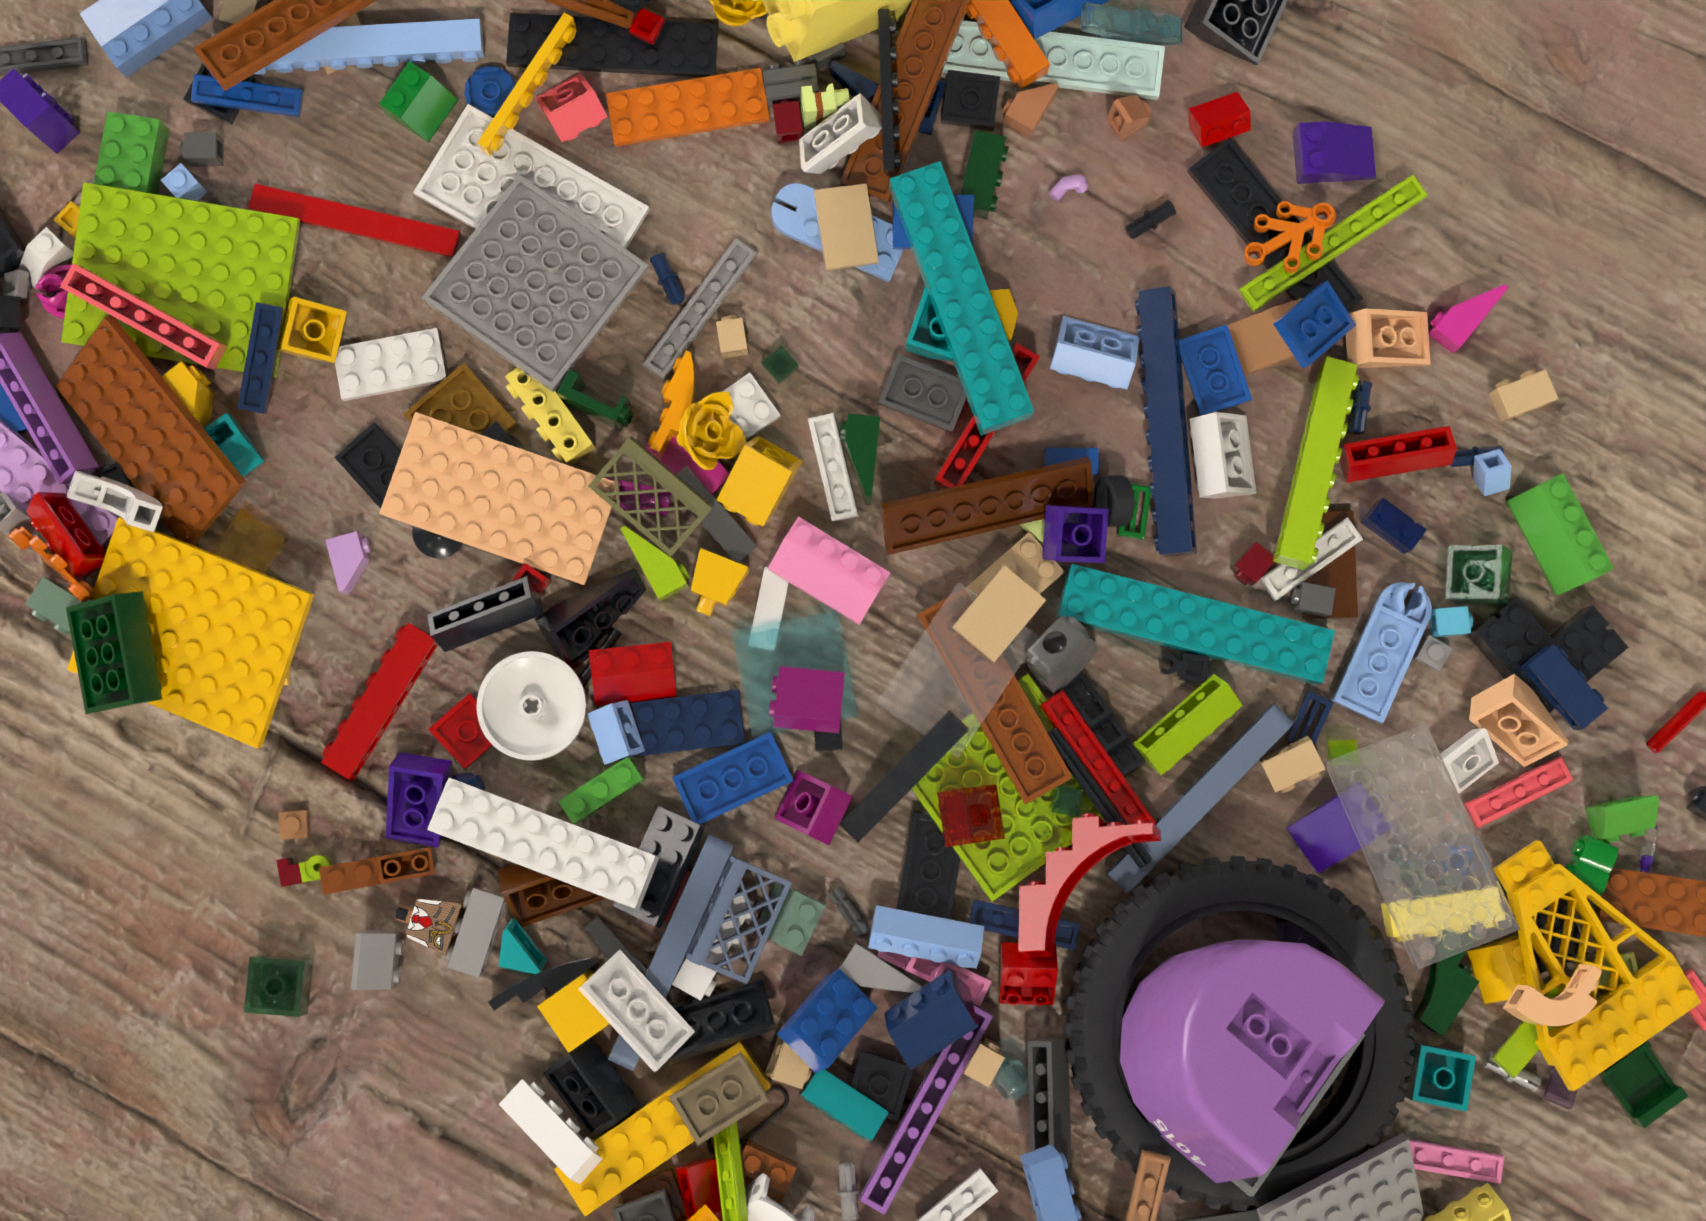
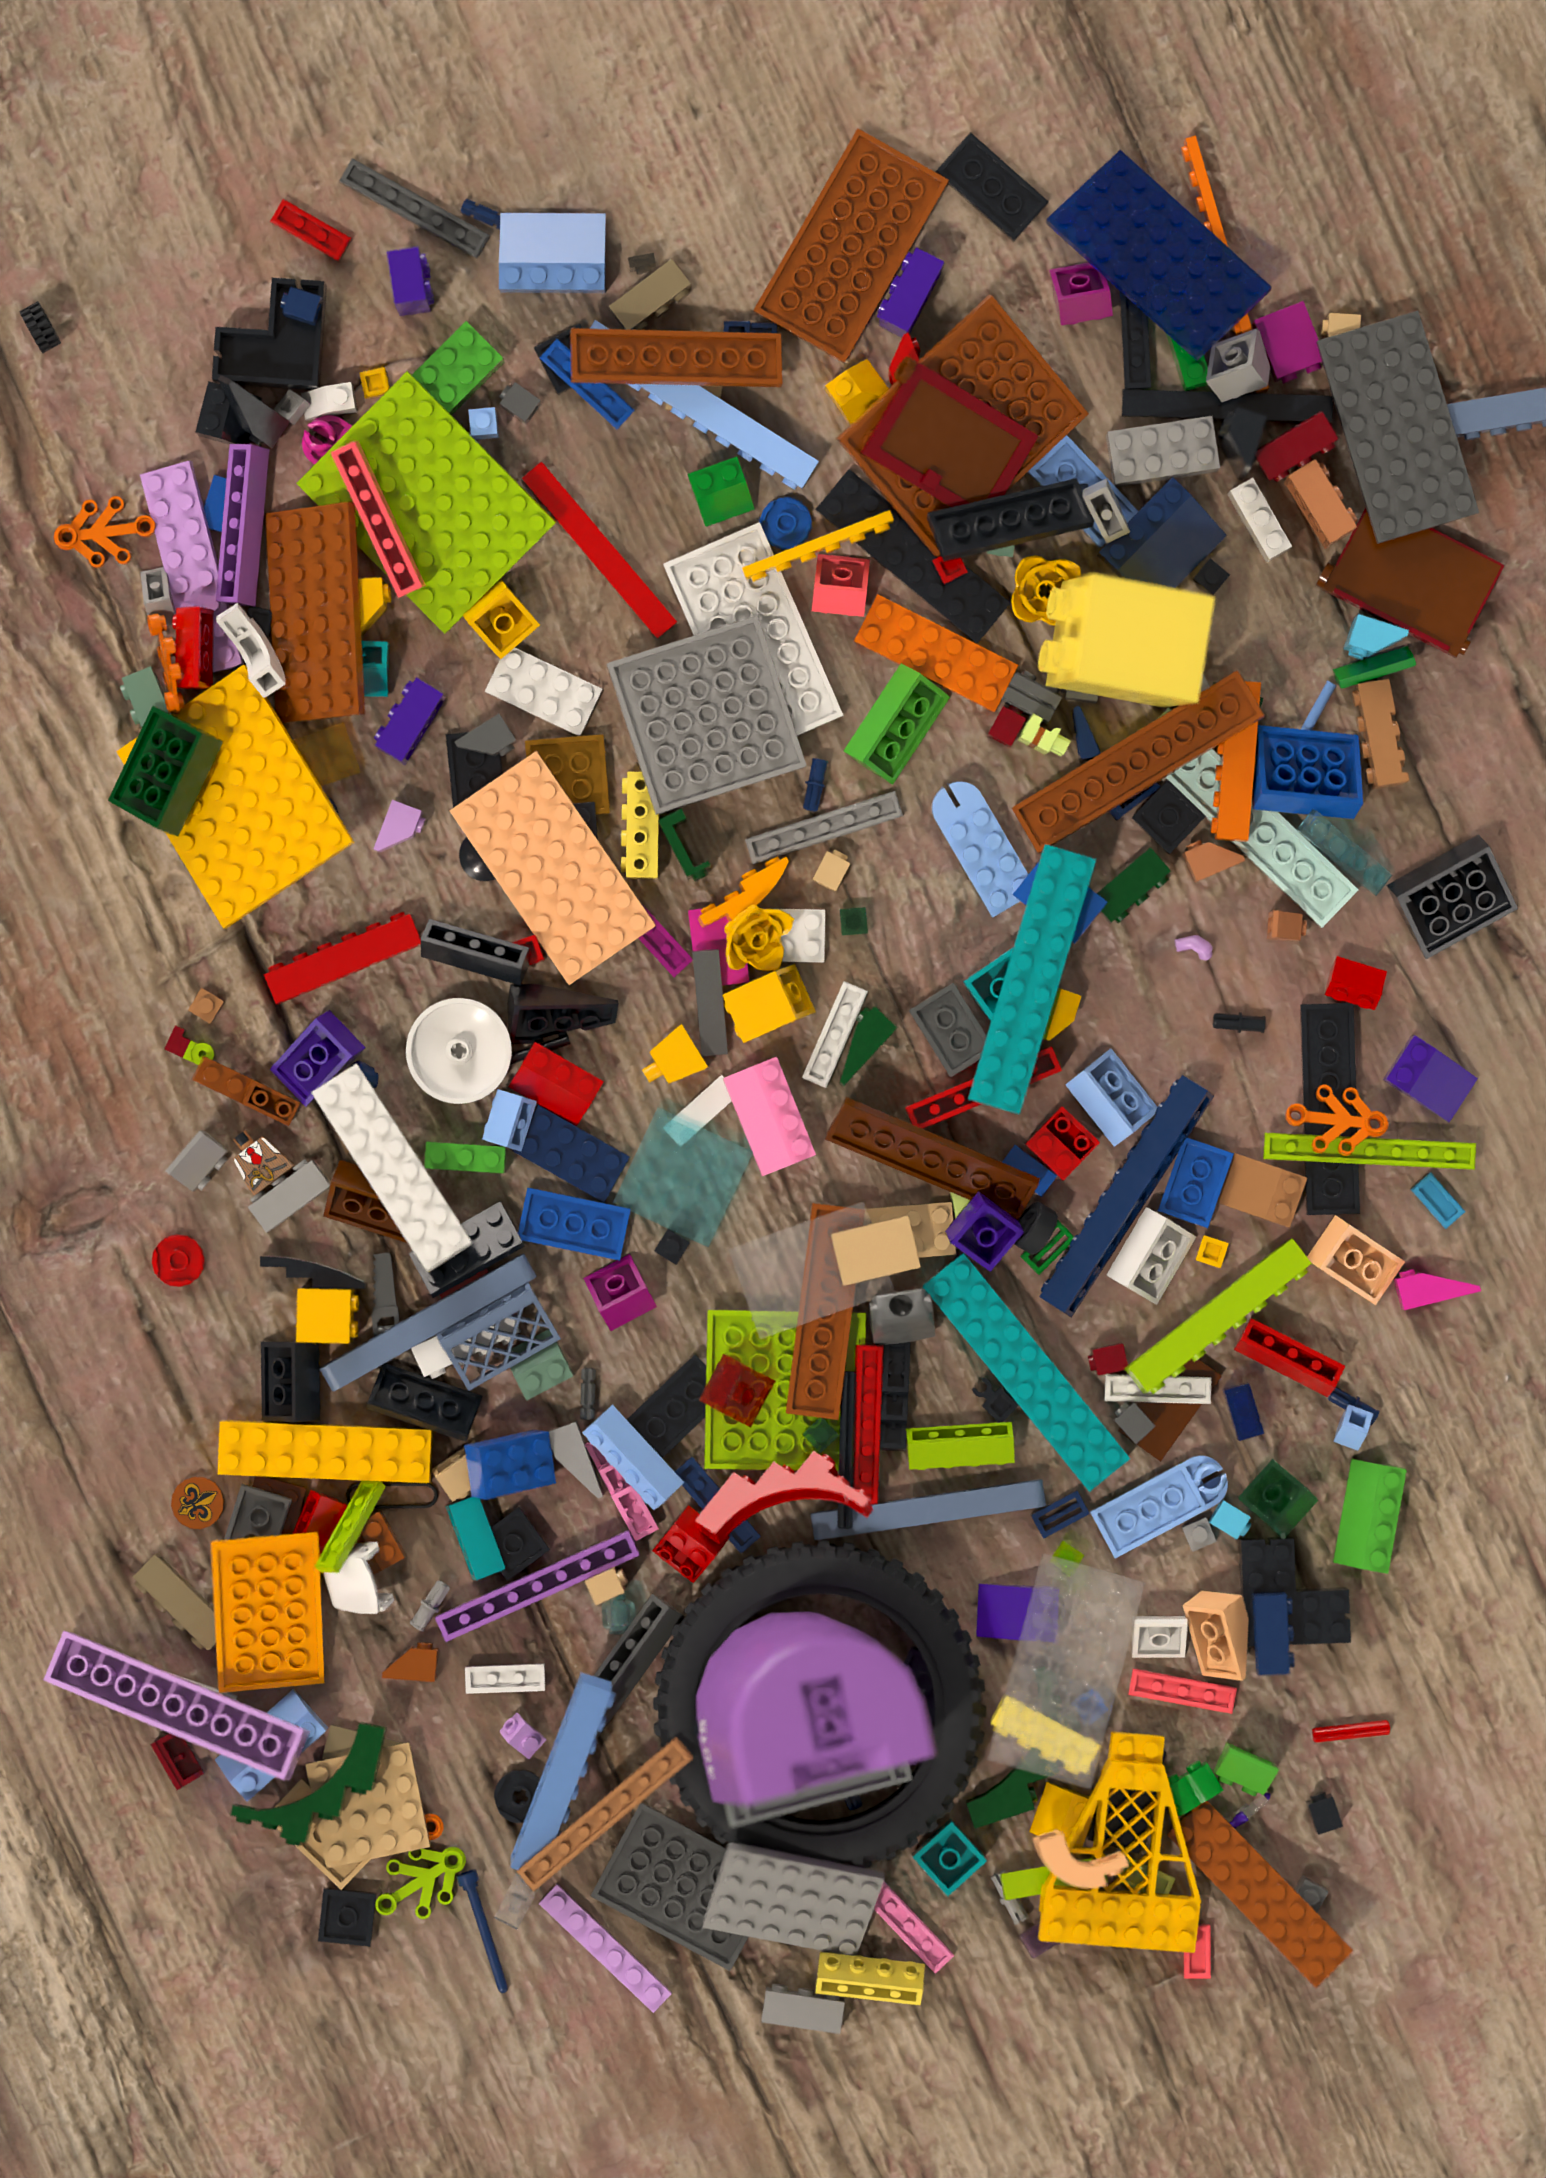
camera: 40 degrees right, 5 degrees up
dark blue plate [237,302,285,414] -> none
clear green brick [244,954,313,1017] -> none
red plate [428,693,493,770] -> none
teal slope [498,918,547,974] -> none
white brick [499,1079,603,1184] -> none
white plate [579,950,695,1072] -> none
olive fence [588,436,714,557] -> none
lime slope [620,526,690,601] -> none
dark tan tile [669,1051,770,1145] -> none
magenta brick [769,666,845,733] -> none
white slope [799,93,882,174] -> none
tan tile [813,184,879,271] -> none
black tile [839,710,969,843] -> none
black plate [878,9,901,176] -> none
dark blue slope [884,970,979,1069] -> none
tan brick [1259,736,1325,793] -> none
blue plate [1273,281,1356,368] -> none
dark blue axle [1349,381,1372,435] -> none
tan brick [1489,369,1558,423] -> none
dark green panel [1598,1040,1688,1128] -> none
none -> red tile [152,1234,205,1287]
none -> dark purple brick [374,678,446,765]
none -> dark grey slope [455,714,517,757]
none -> dark blue axle [460,199,500,230]
none -> bright green slope [844,663,950,785]
none -> red slope [1024,1106,1100,1181]
none -> yellow plate [1195,1235,1229,1268]
none -> dark azure tile [1410,1172,1466,1229]

